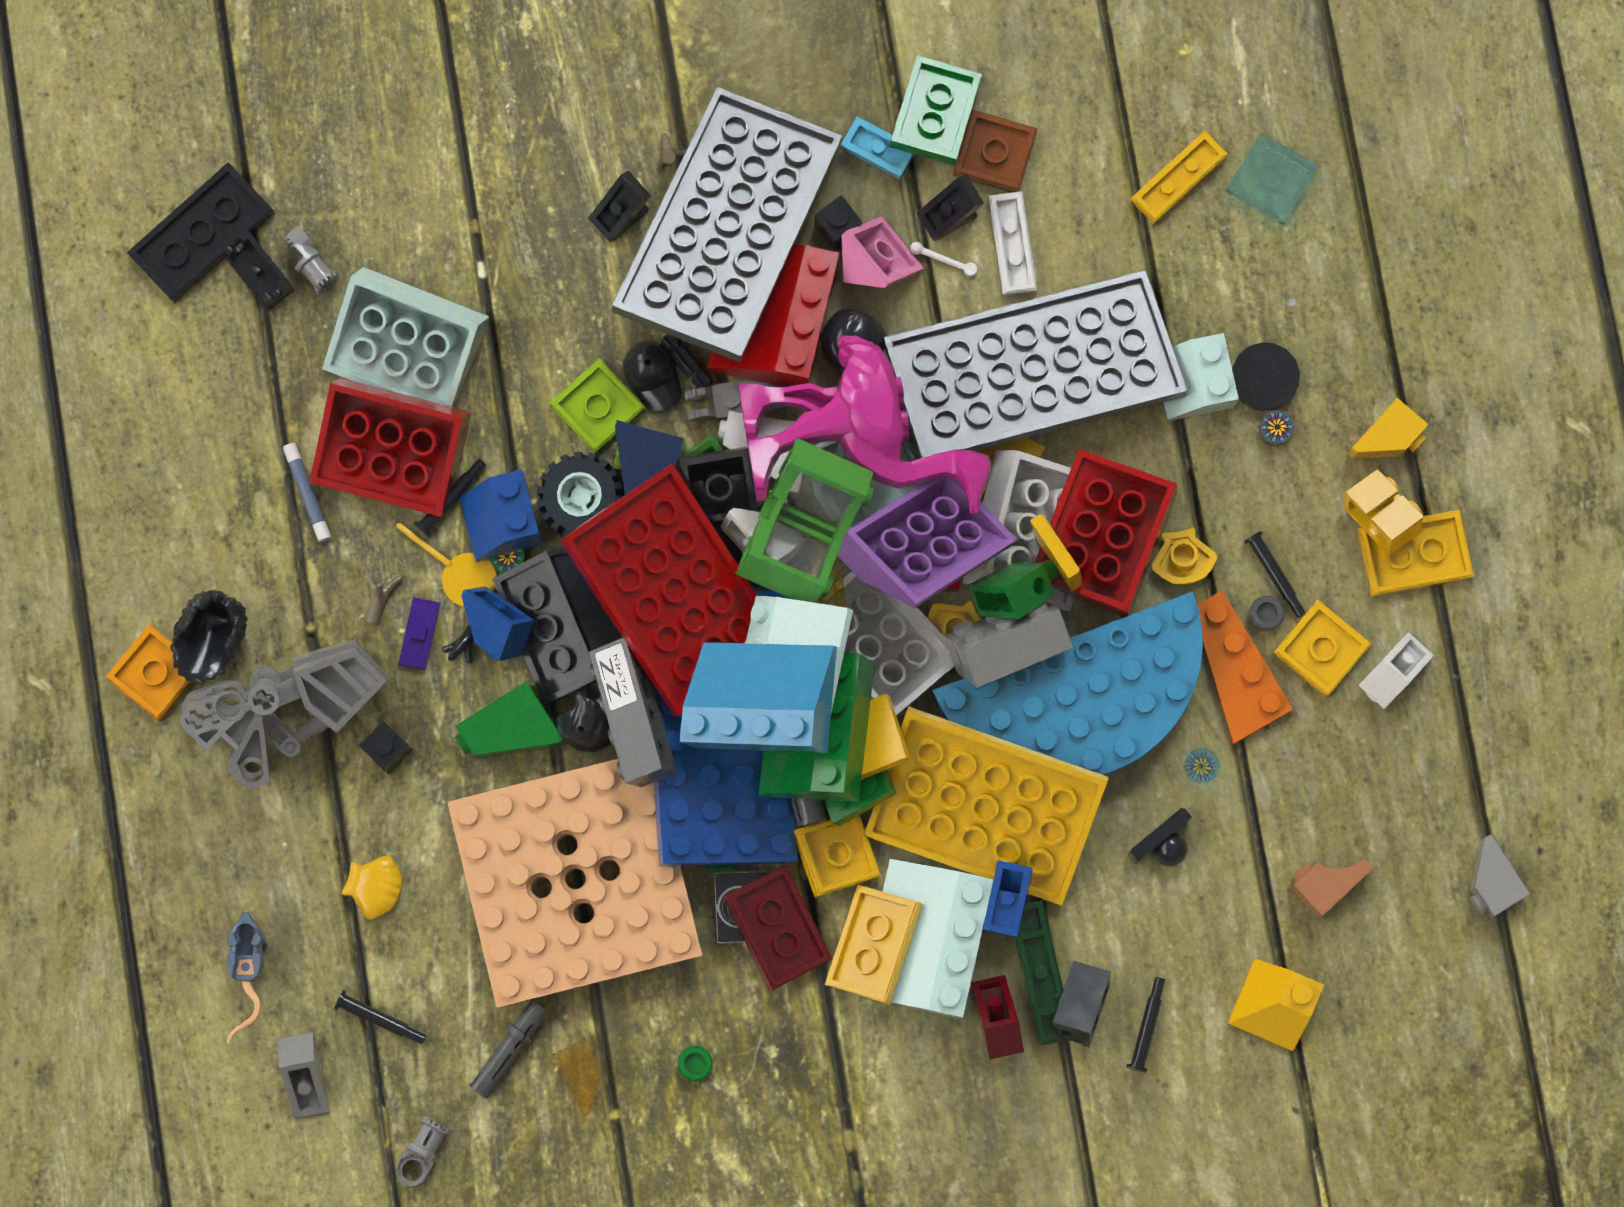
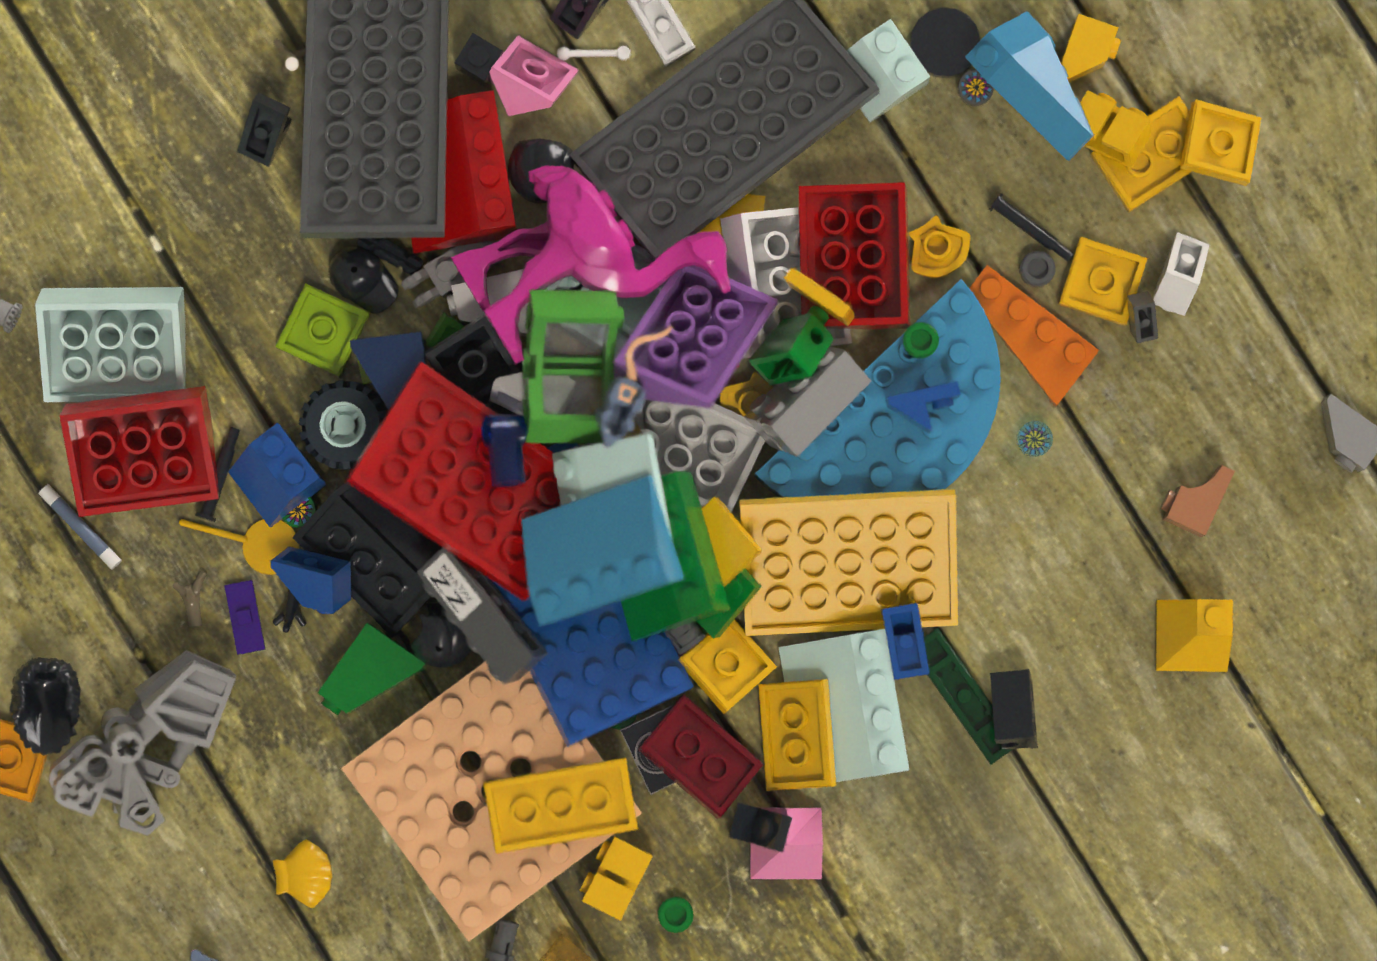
camera: 25 degrees left, 5 degrees up
black brick [359,721,413,774] -> none
dark red slope [971,975,1024,1060] -> none
black piece [1126,977,1165,1073] -> none
black tile [1128,808,1192,866] -> none
none -> clear blue piece [482,415,527,487]
none -> yellow tile [483,758,638,854]
none -> yellow piece [579,836,653,920]
none -> sand blue animal [596,326,672,448]
none -> black slope [729,802,792,852]
none -> bright pink slope [750,808,823,879]
none -> blue slope [885,381,961,434]
none -> green tile [902,322,939,359]
none -> dark azure wedge [965,11,1094,161]
none -> dark grey piece [1127,291,1158,344]
none -> yellow tile [1180,99,1261,186]

